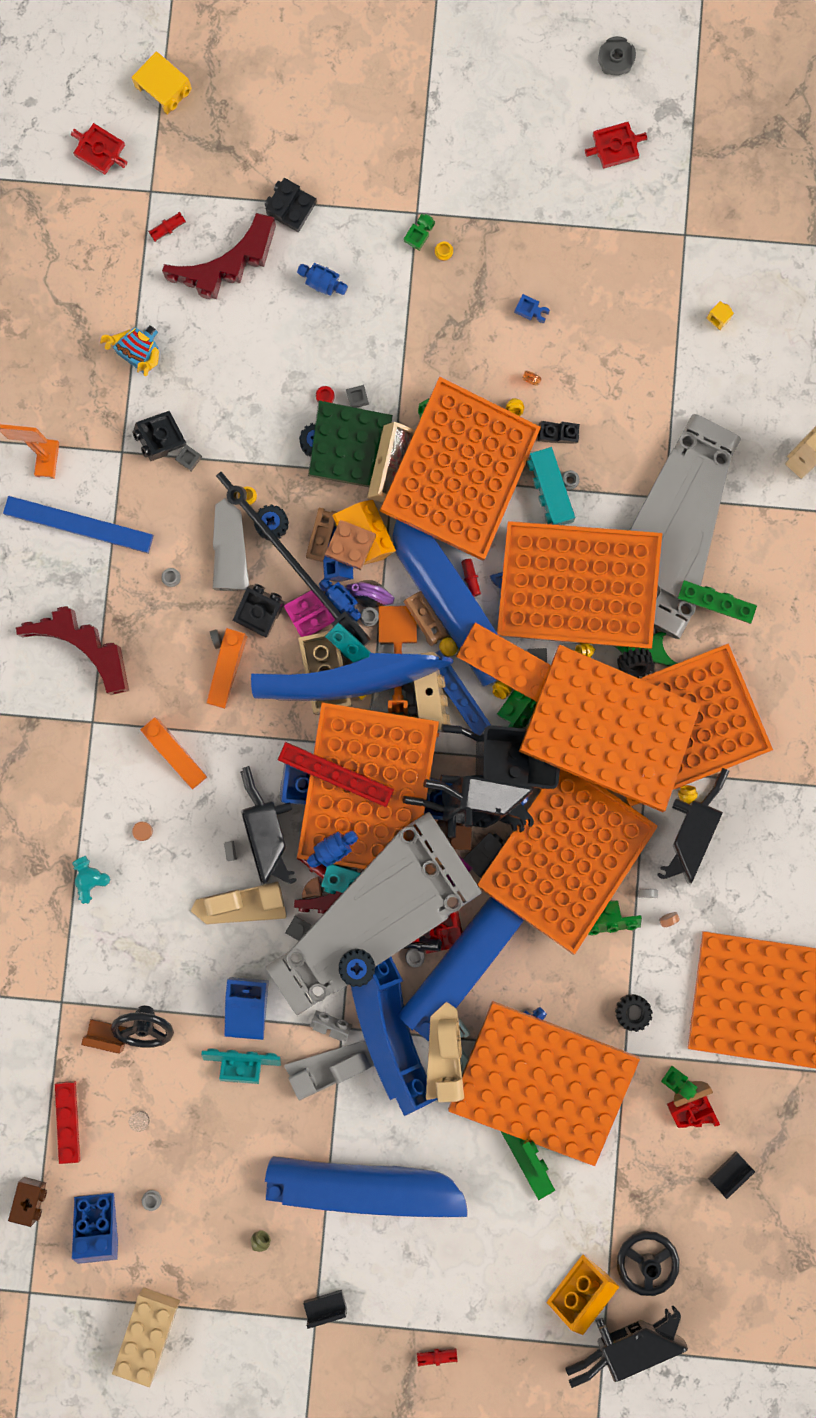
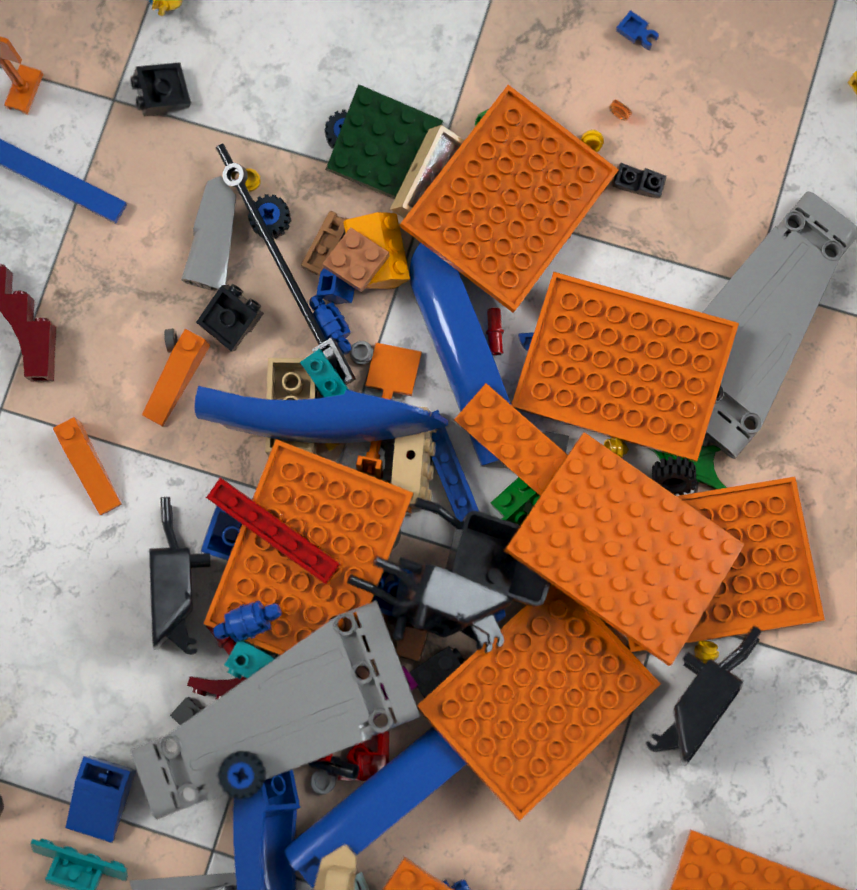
camera: 15 degrees right, 5 degrees down
nougat tile [132,822,153,841] -> none
light grey plate [161,568,181,587] -> none
dark grey plate [175,444,202,472] -> none
tan panel [191,882,287,924] -> none
light grey tile [224,841,237,861] -> none
dark pink slope [284,590,335,637] -> none
nougat tile [302,877,322,899] -> none
light grey hinge [310,1010,352,1041] -> none
red tile [316,386,335,403] -> none
dark grey plate [346,385,369,408] -> none
medium lavender hat [346,580,395,608] -> none
medium nougat plate [403,591,448,646] -> none
yellow plate [439,637,458,657] -> none
yellow plate [492,681,512,699] -> none
teal brick [527,447,576,525] -> none
light grey plate [562,470,580,490] -> none
green bracket [588,900,642,936] -> none
light grey tile [638,889,658,898] -> none
nougat tile [659,912,680,927] -> none
green bracket [677,580,757,624] -> none

